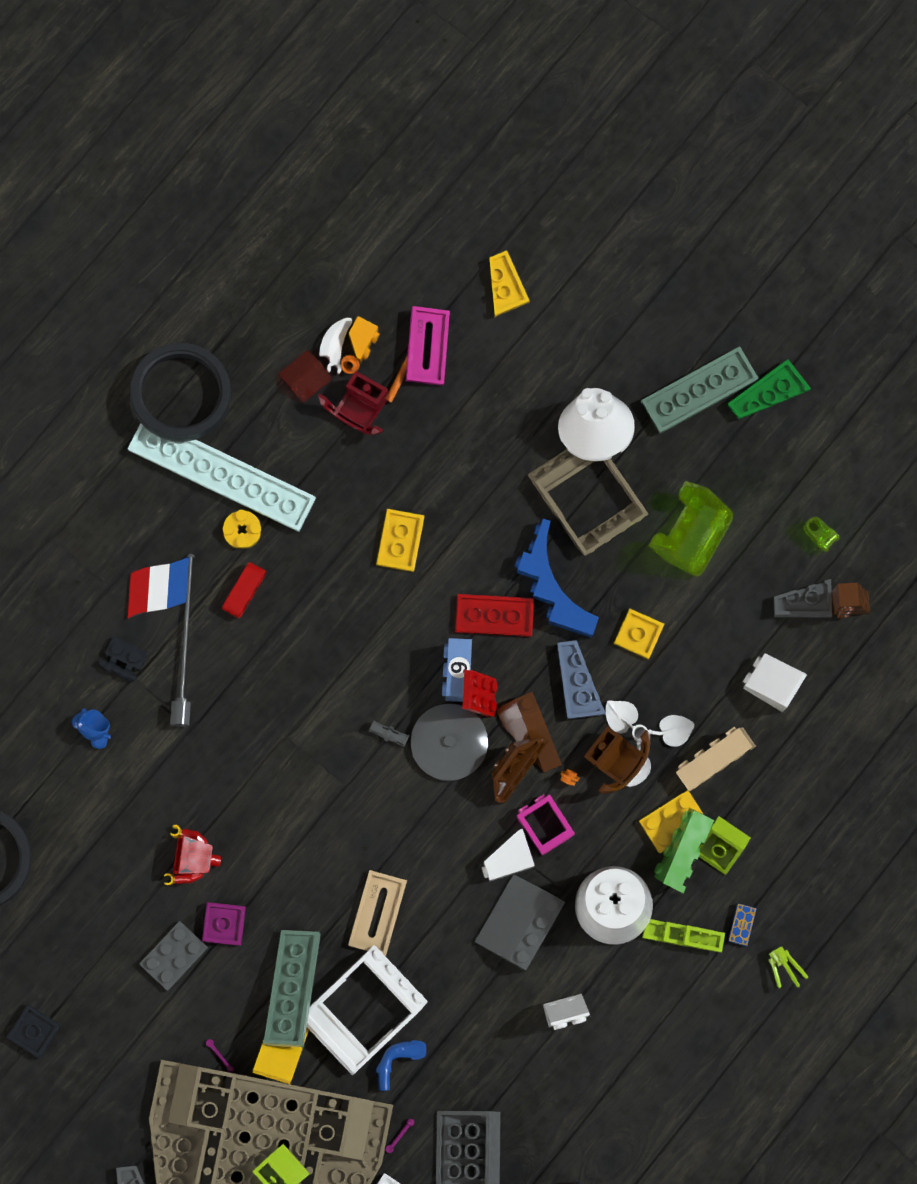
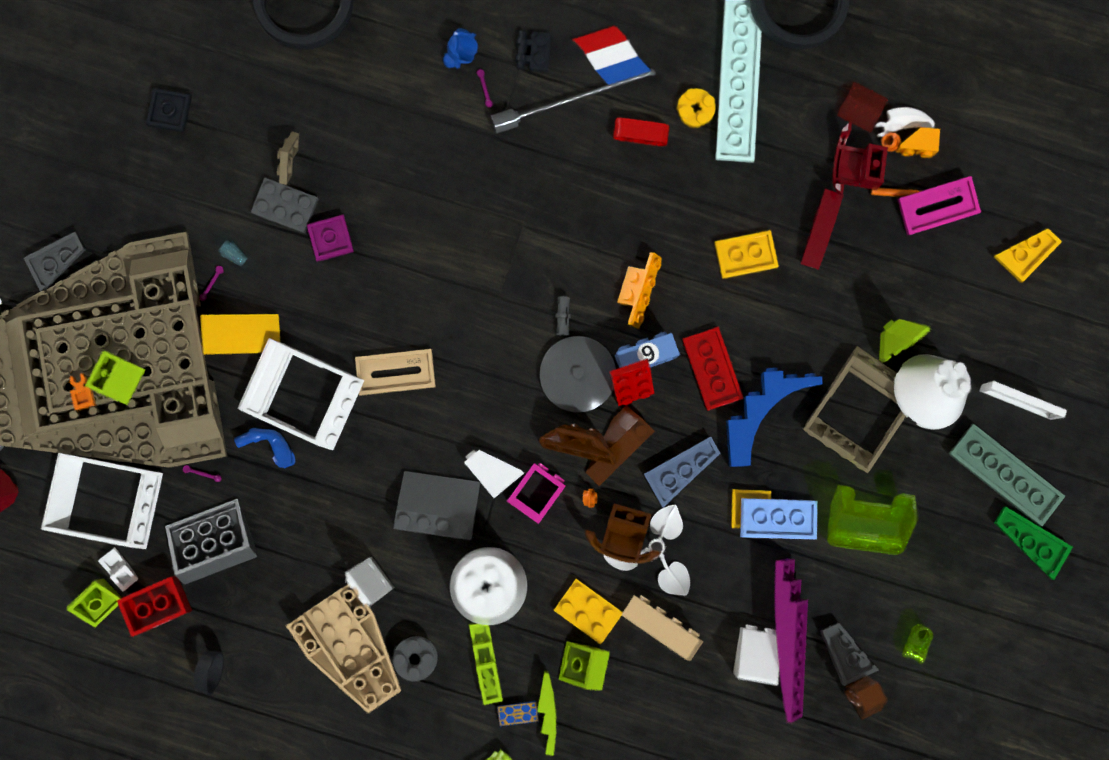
camera: 70 degrees right, 5 degrees up
torso [164,825,221,885] -> none
sand green plate [264,930,321,1048] -> none
bright green wedge [654,807,714,893] -> none
none -> clear light blue cone [218,240,248,267]
none -> dark tan plate [277,132,299,185]
none -> tan wedge [286,584,401,713]
none -> dark grey wheel [393,636,438,681]
none -> magenta hinge [477,69,493,107]
none -> lime slope [537,671,556,756]
none -> light orange bracket [617,252,662,329]
none -> light blue tile [740,498,817,539]
none -> magenta slope [775,558,808,723]
none -> dark red slope [800,188,843,270]
none -> lime wedge [879,319,930,363]
none -> white piece [980,381,1067,420]

